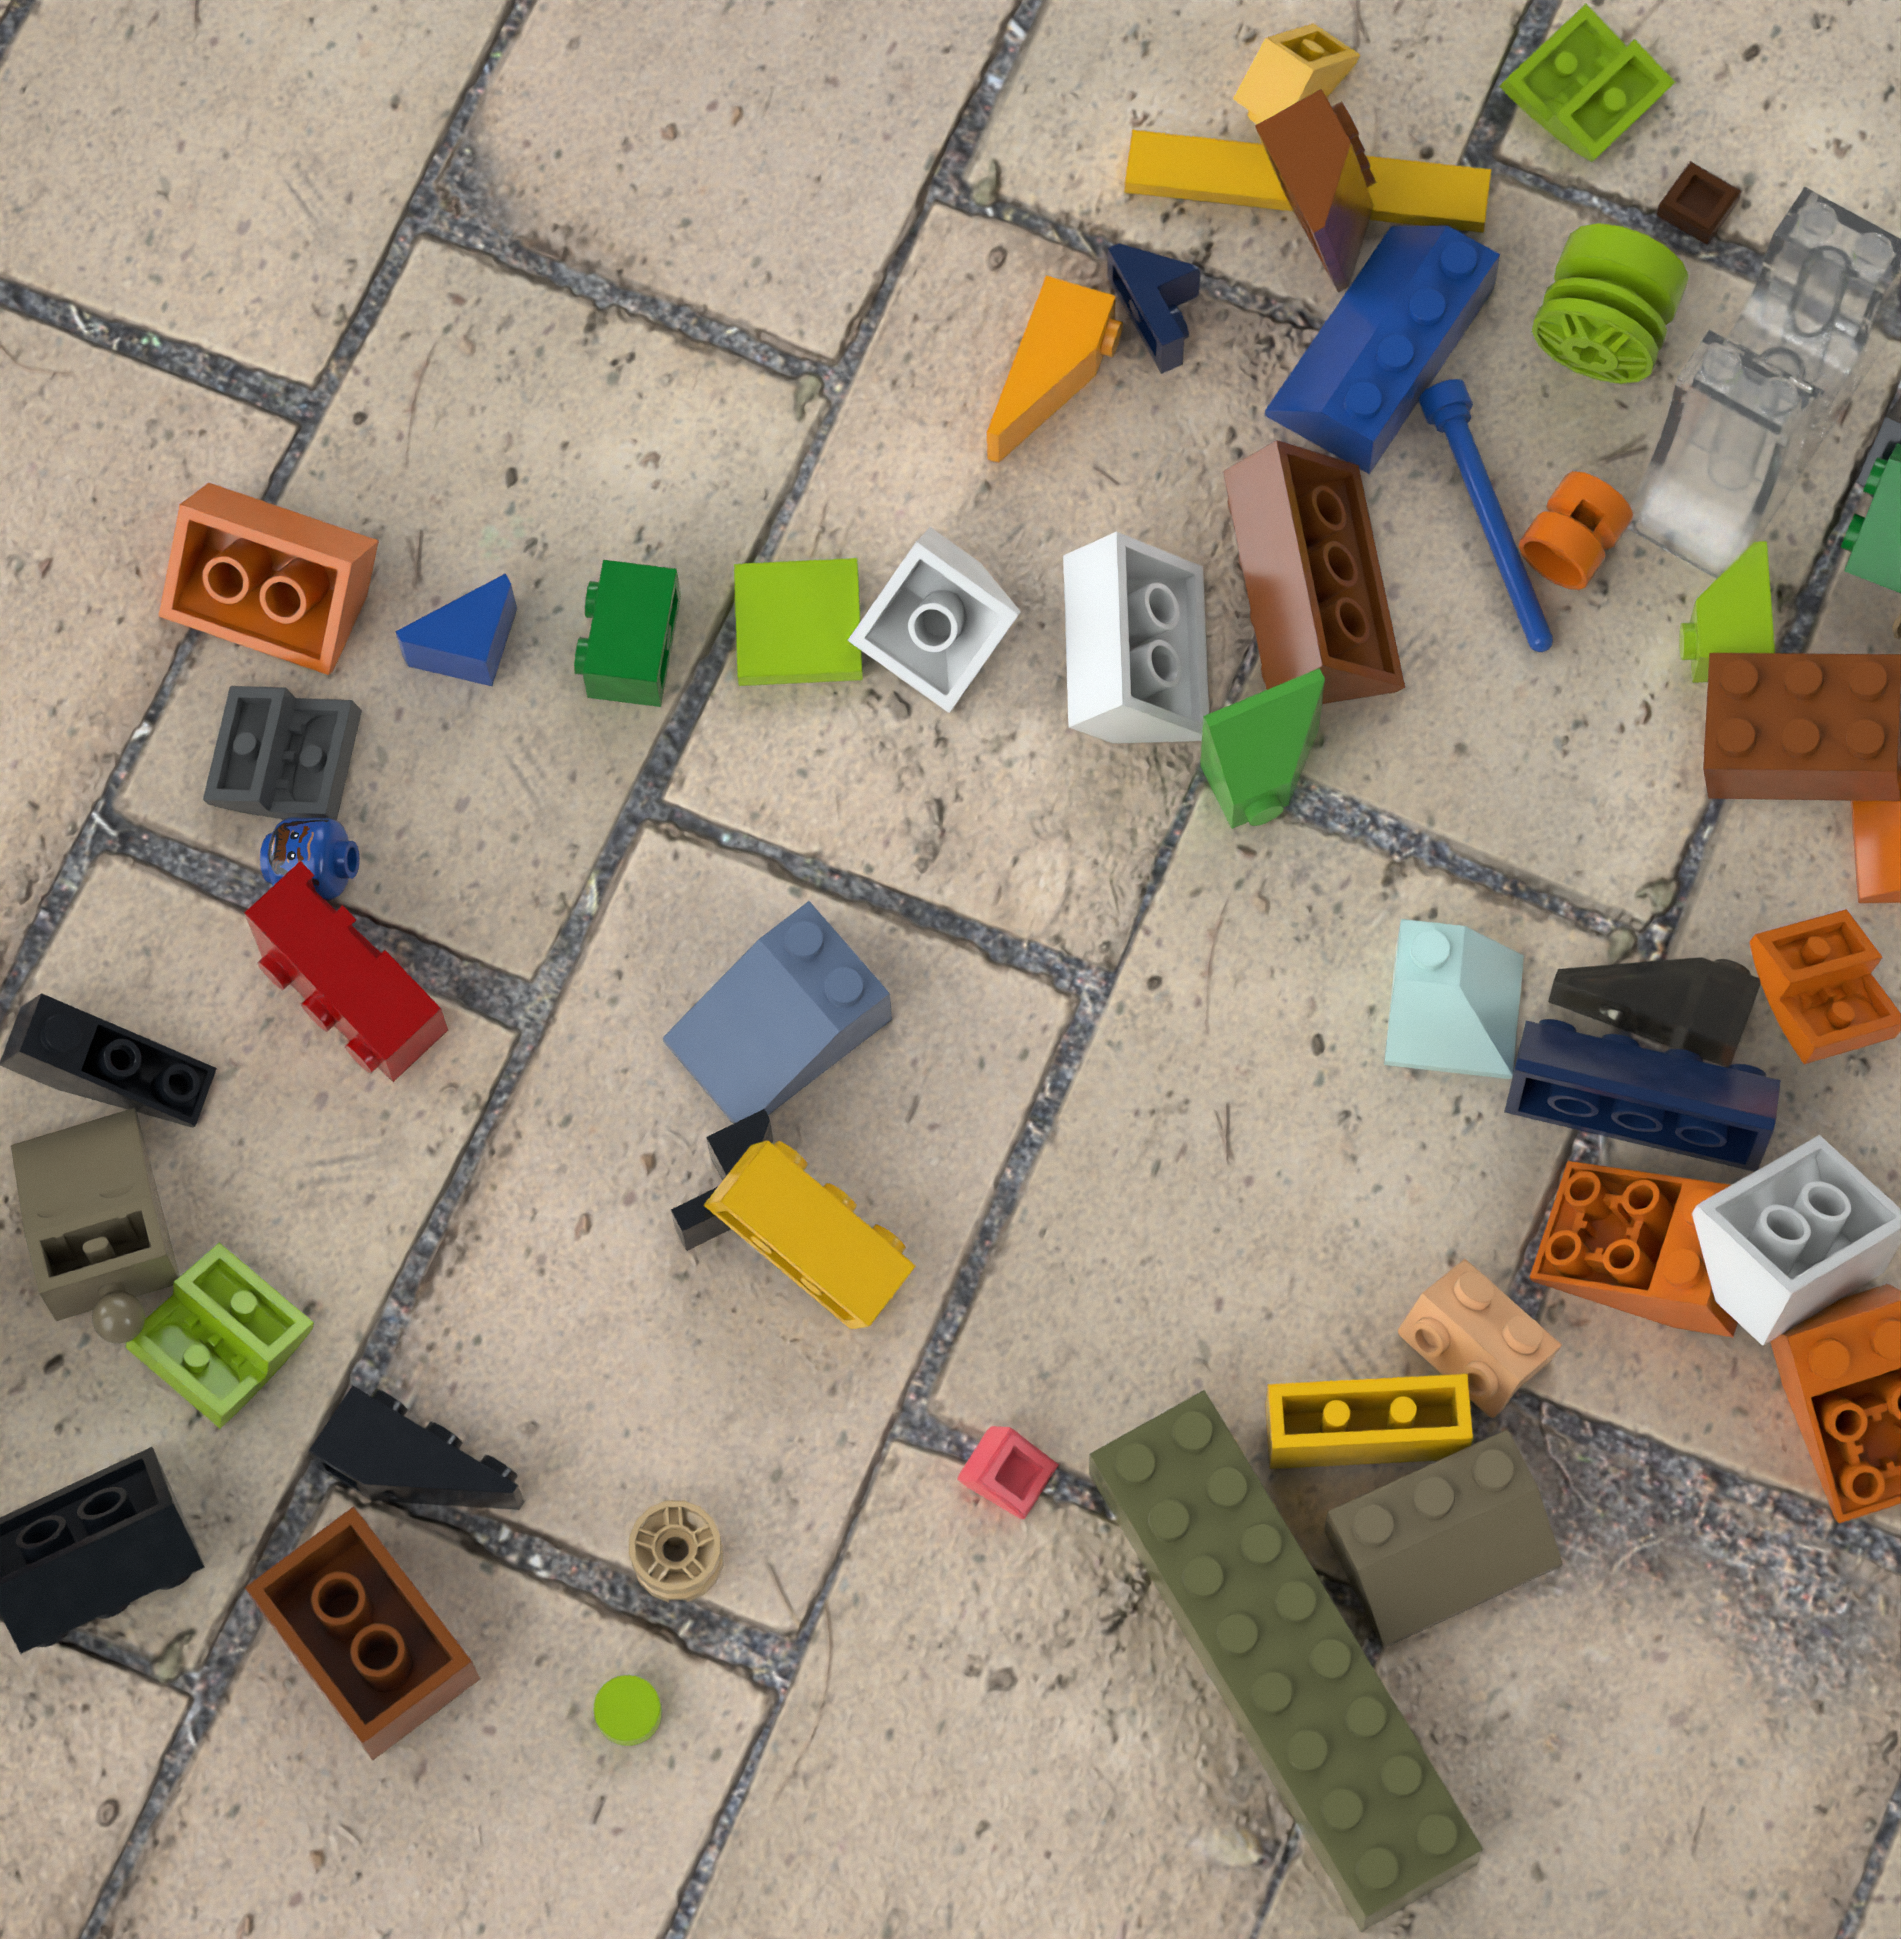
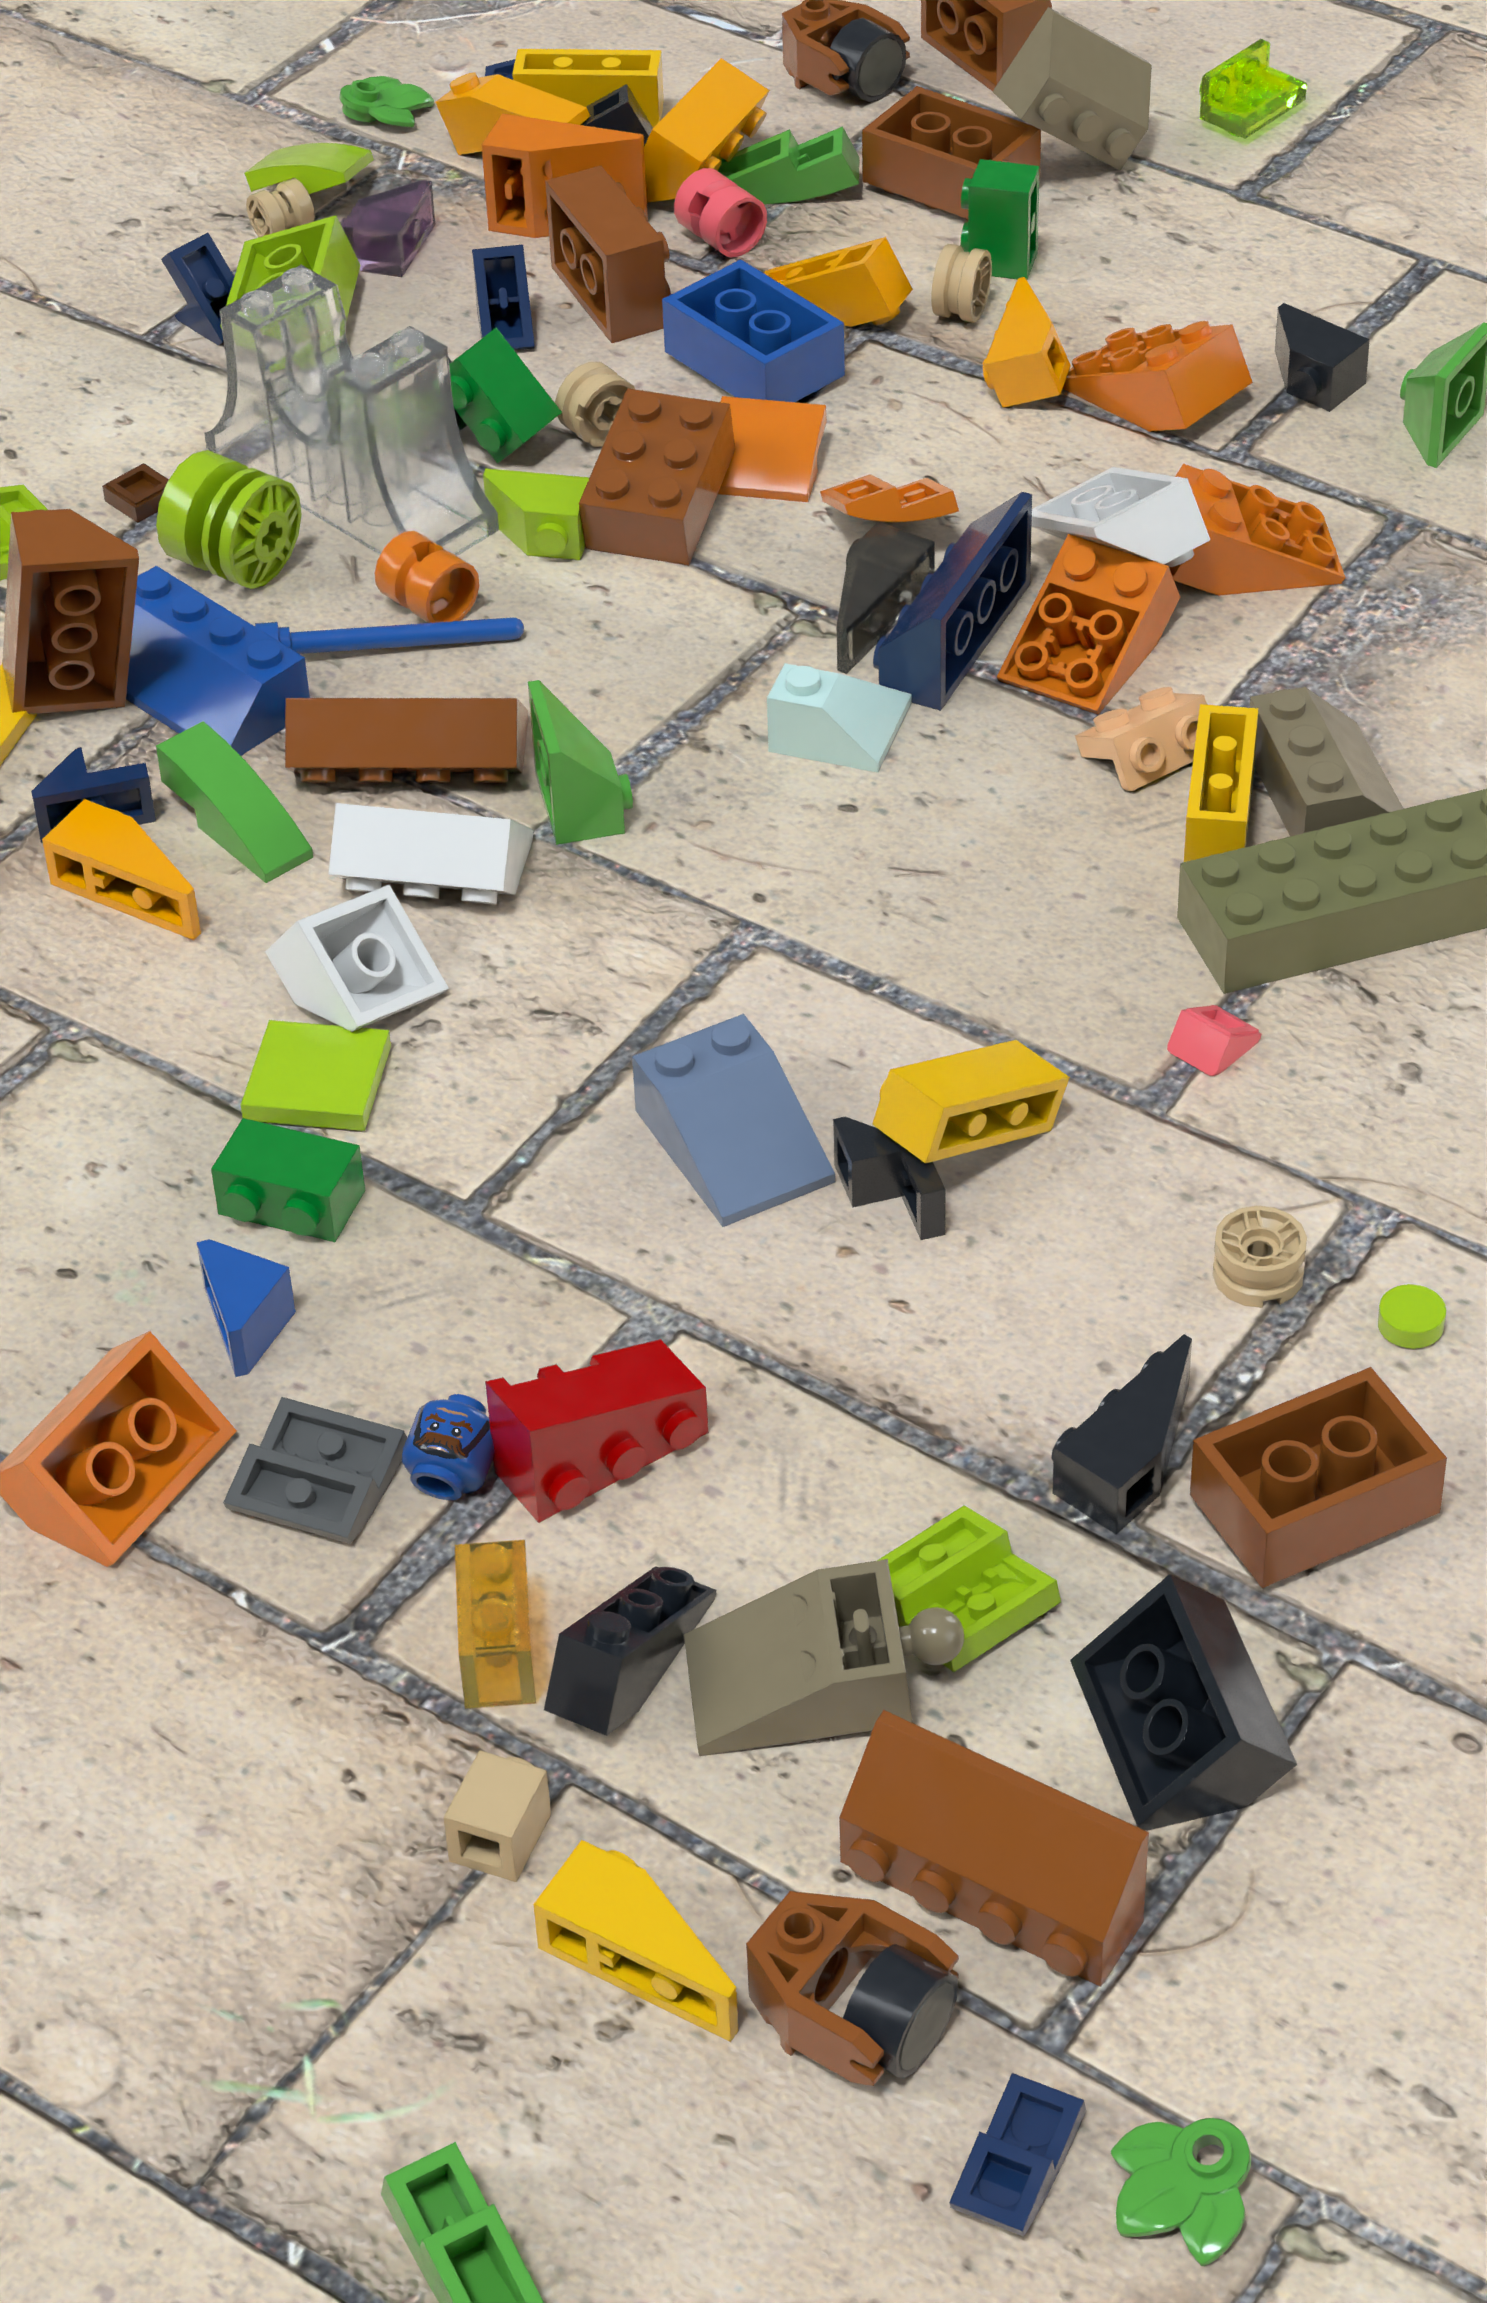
camera: 80 degrees left, 25 degrees down
none -> bright green slope [156,721,313,883]
none -> clear yellow brick [455,1539,536,1709]

